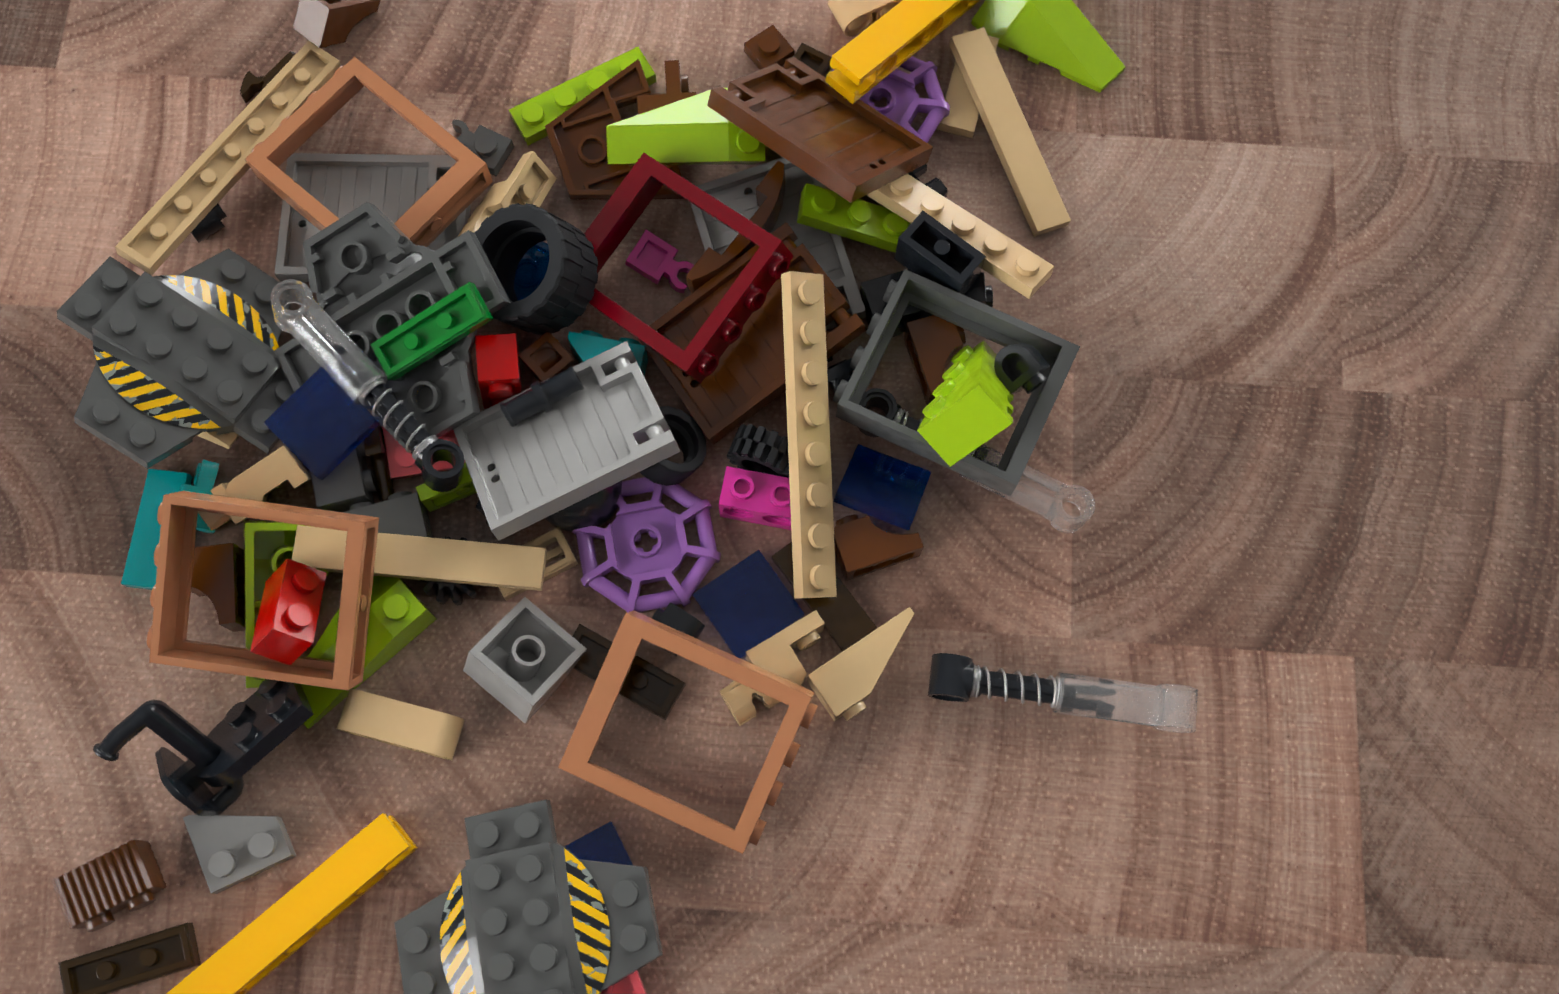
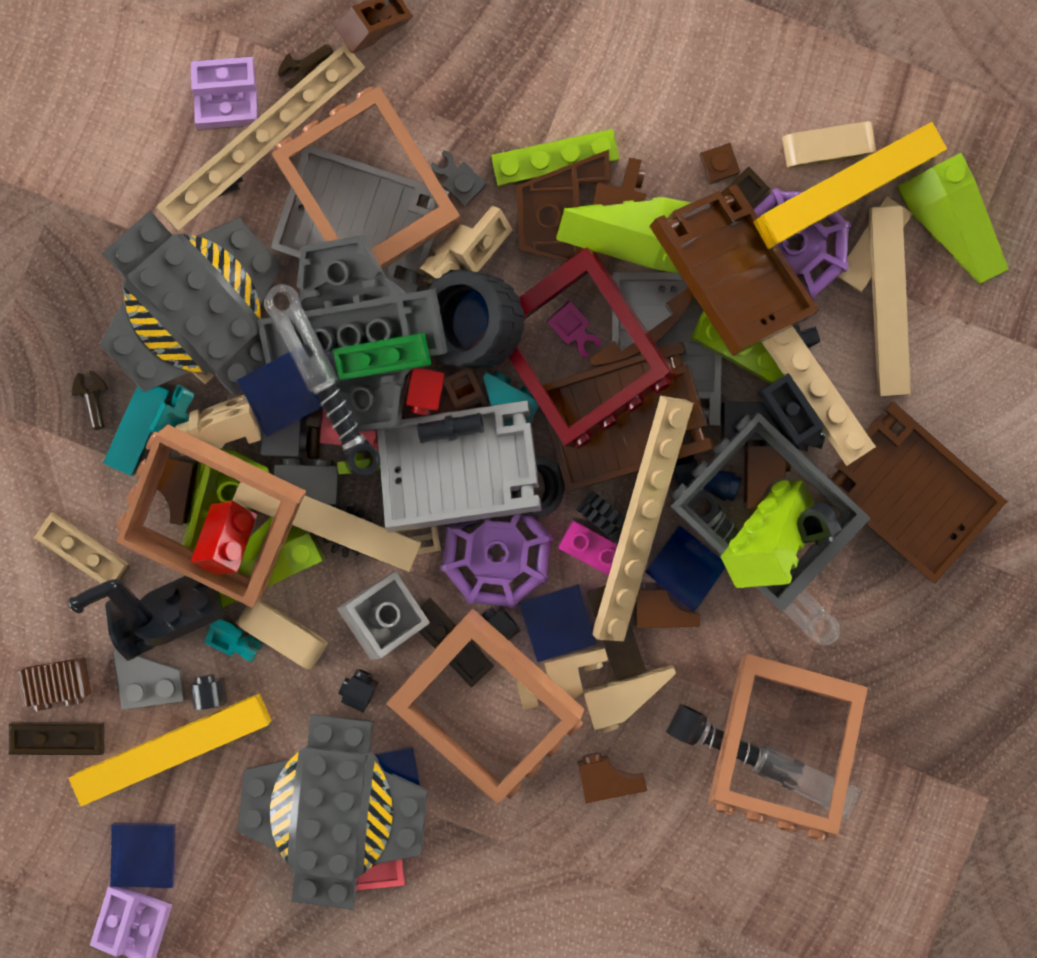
camera: 15 degrees right, 15 degrees up
none -> tan tile [34,512,130,584]
none -> dark brown bar [72,370,108,430]
none -> black plate [190,674,228,710]
none -> lavender slope [191,57,259,130]
none -> teal plate [204,619,263,662]
none -> black plate [338,668,379,713]
none -> reddish brown arch [577,752,647,804]
none -> dark blue cone [703,470,742,502]
none -> nougat window [708,654,868,841]
none -> reddish brown door [826,402,1008,584]

